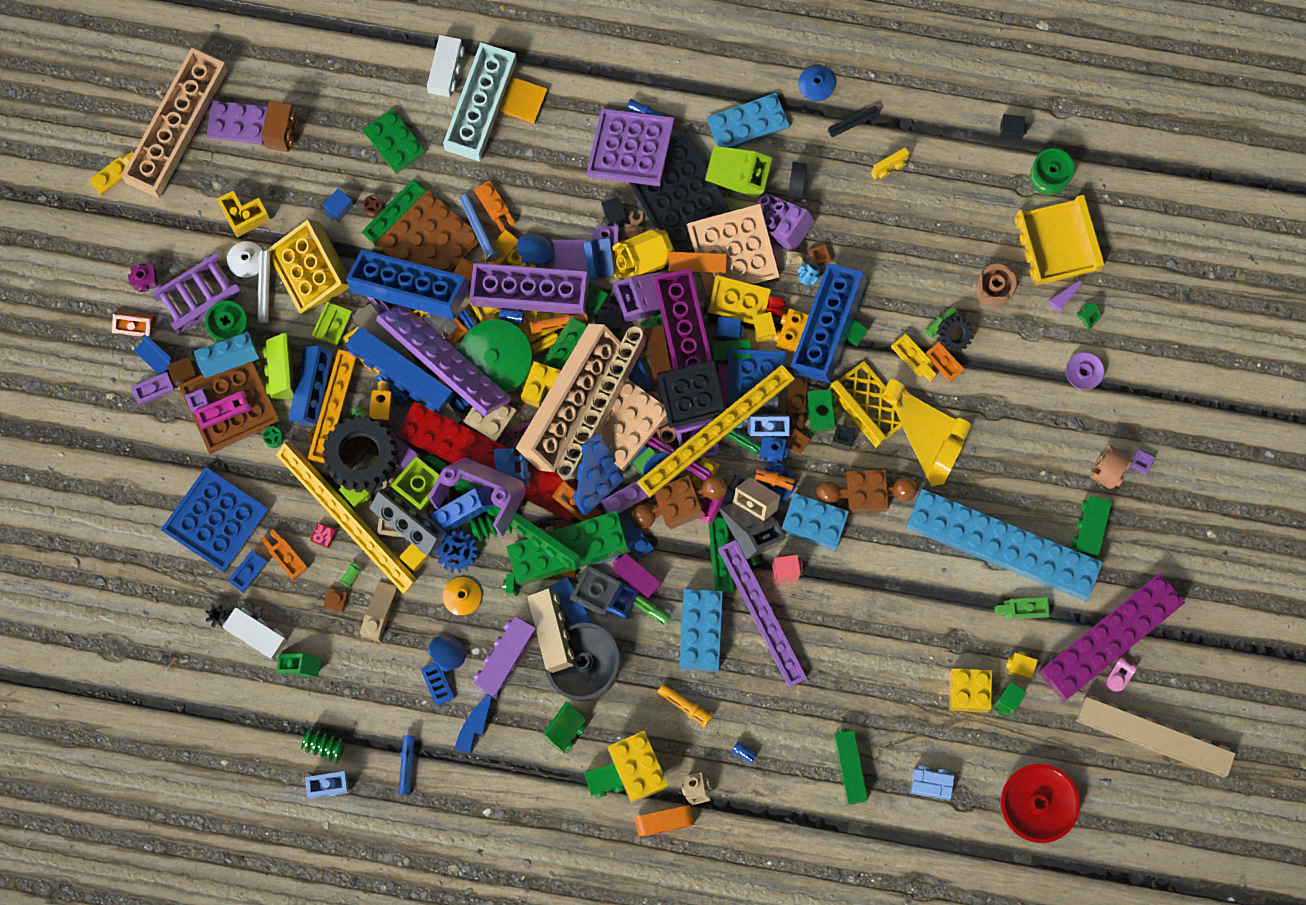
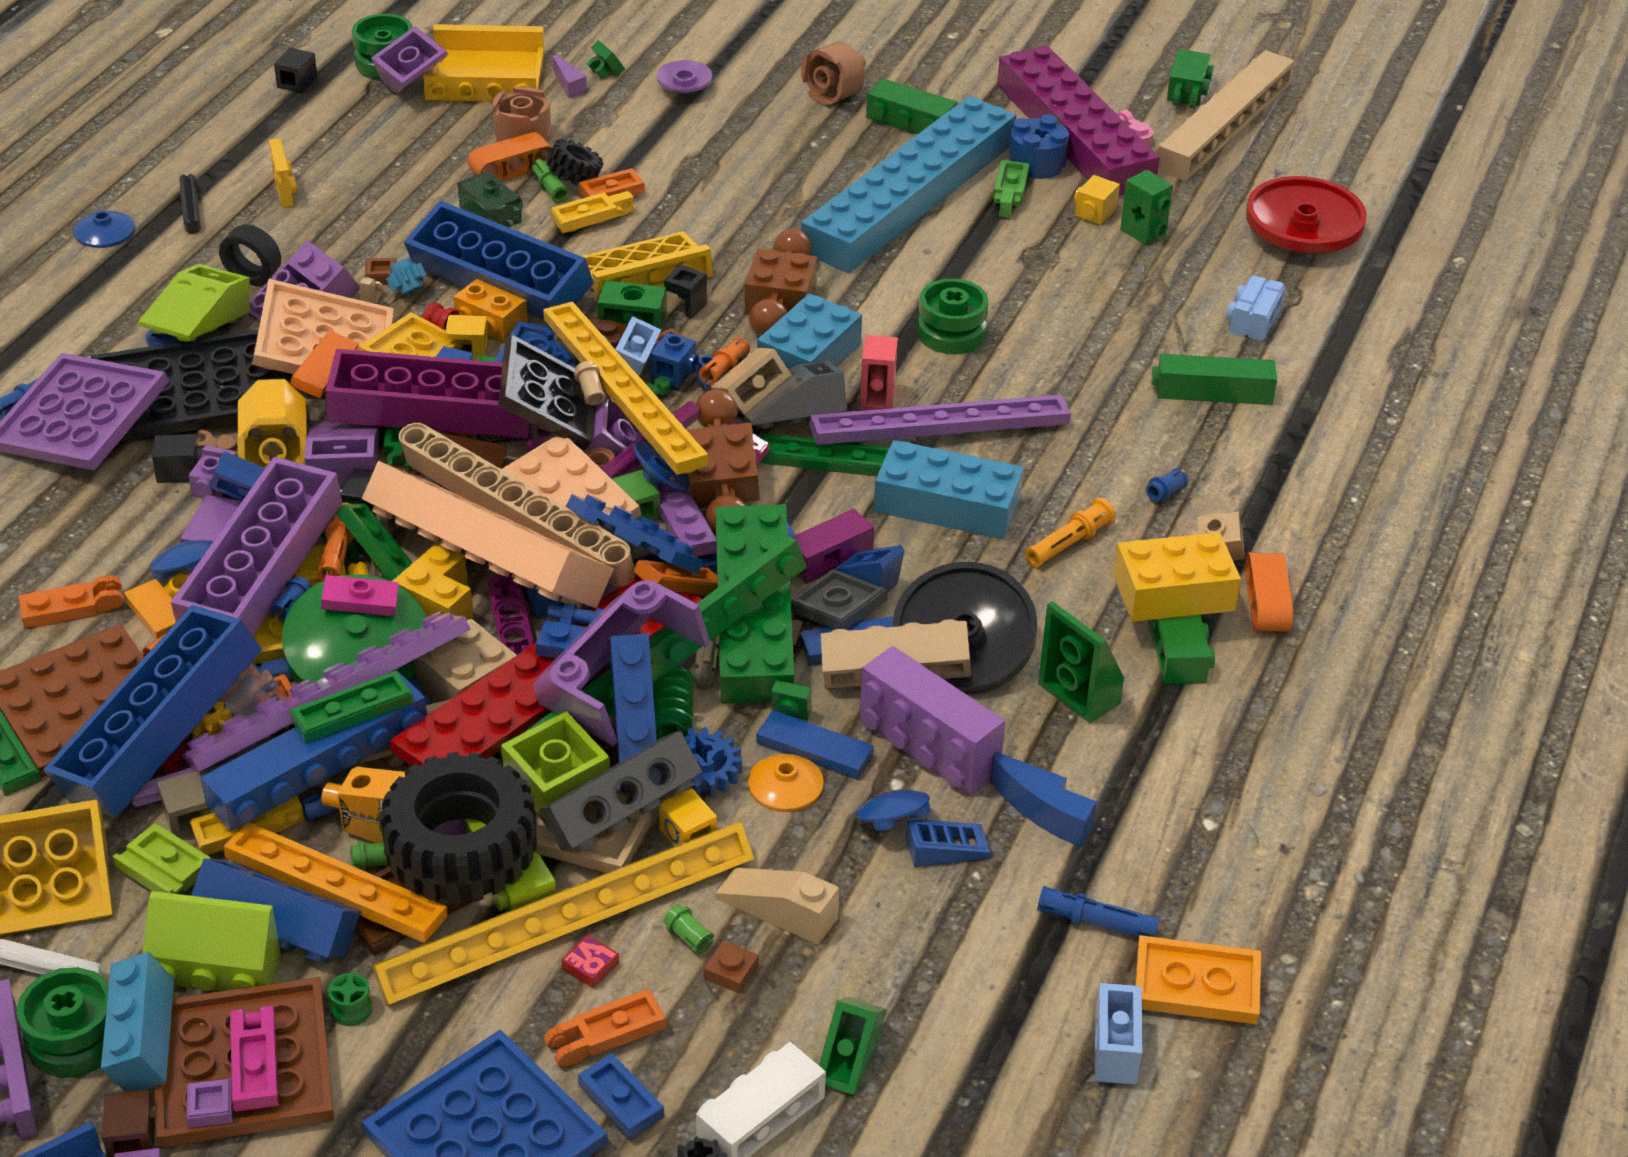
camera: 75 degrees left, 35 degrees down
green piece [301,728,345,764] -> none
medium blue axle [459,194,500,262] -> none
bright green axle [633,596,671,626] -> none
dark azure plate [707,93,789,148] -> none
yellow panel [881,379,972,487] -> none
yellow brick [949,669,992,712] -> none
none -> green tile [289,670,413,743]
none -> dark pink plate [321,575,399,616]
none -> medium lavender slope [371,26,448,94]
none -> clear green brick [457,171,523,228]
none -> orange beam [467,132,552,185]
none -> tan pin [574,361,606,406]
none -> blue tile [756,710,874,779]
none -> green wheel [917,279,989,354]
none -> blue brick [1009,114,1069,179]
none -> light orange plate [1135,935,1261,1025]
none -> green hinge [1167,49,1214,109]

